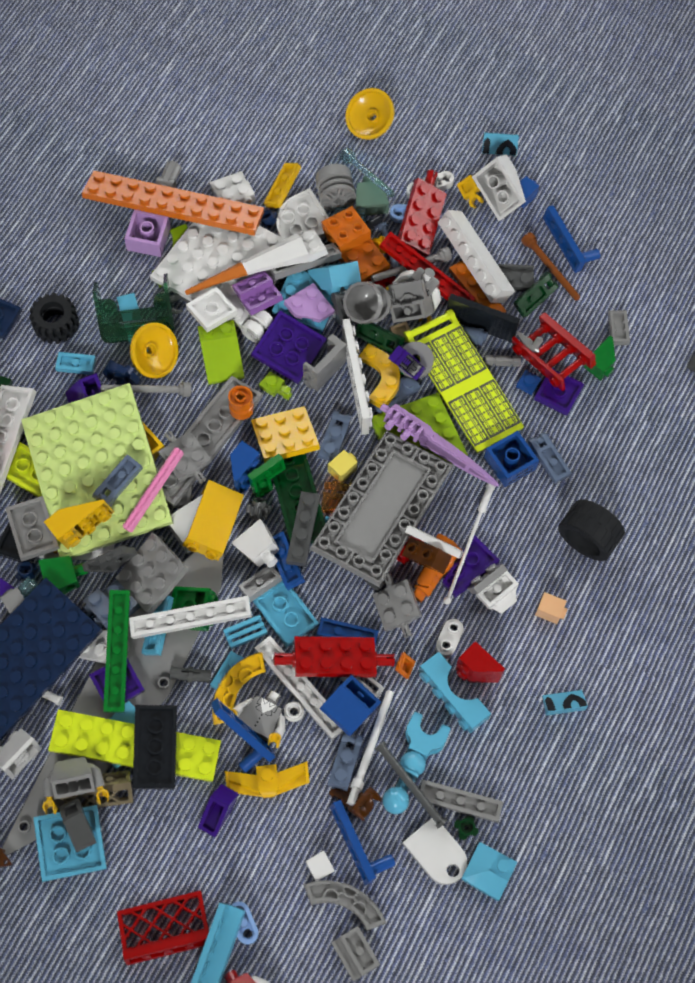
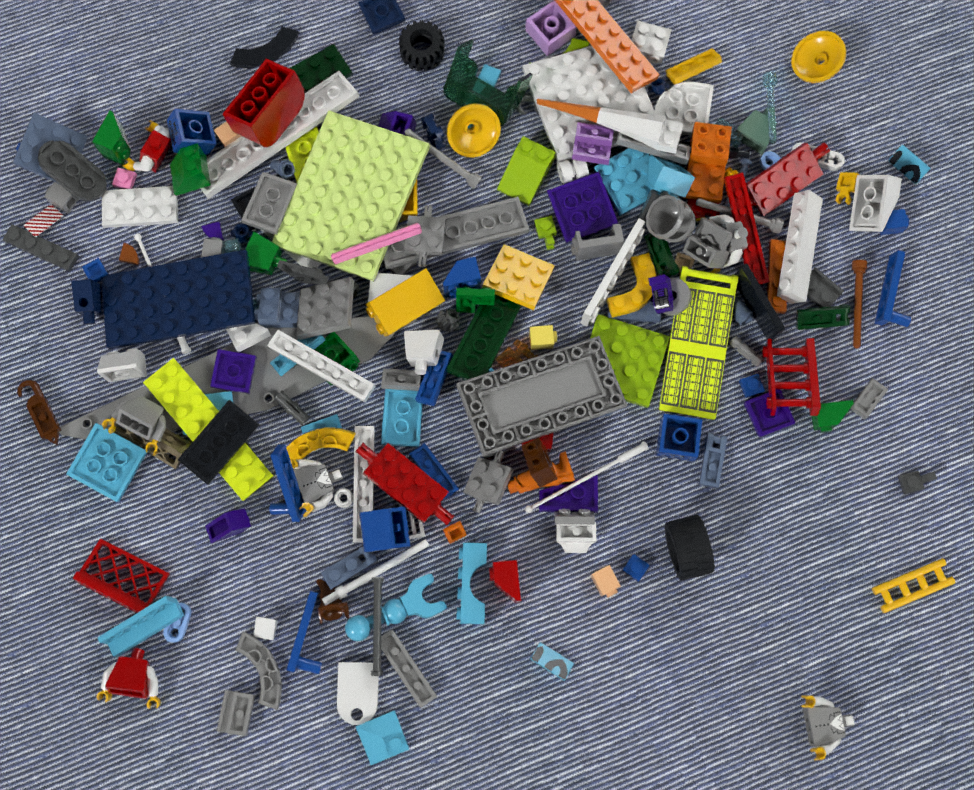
camera: 40 degrees right, 10 degrees up
yellow slope [44,499,114,549] -> none
medium azure plate [55,352,96,375] -> none
dark grey slope [59,798,97,852] -> none
sand blue plate [92,454,143,507] -> none
green plate [103,590,130,713] -> none
white plate [186,287,238,332] -> none
medium azure tile [223,615,268,649] -> none
yellow plate [225,761,310,799] -> none
orange wheel [228,385,254,420] -> none
lavender plate [284,283,335,323] -> none
dark grey plate [286,491,321,567] -> none
light grey wheel [315,164,356,211] -> none
sand blue plate [318,410,352,462] -> none
lavender piece [380,403,499,486] -> none
white tile [405,525,463,558] -> none
white plate [436,619,464,658] -> none
dark green plate [454,816,478,840] -> none
light grey bar [517,331,543,353] -> none
none -> sand blue cone [270,160,295,178]
none -> blue plate [622,554,650,582]

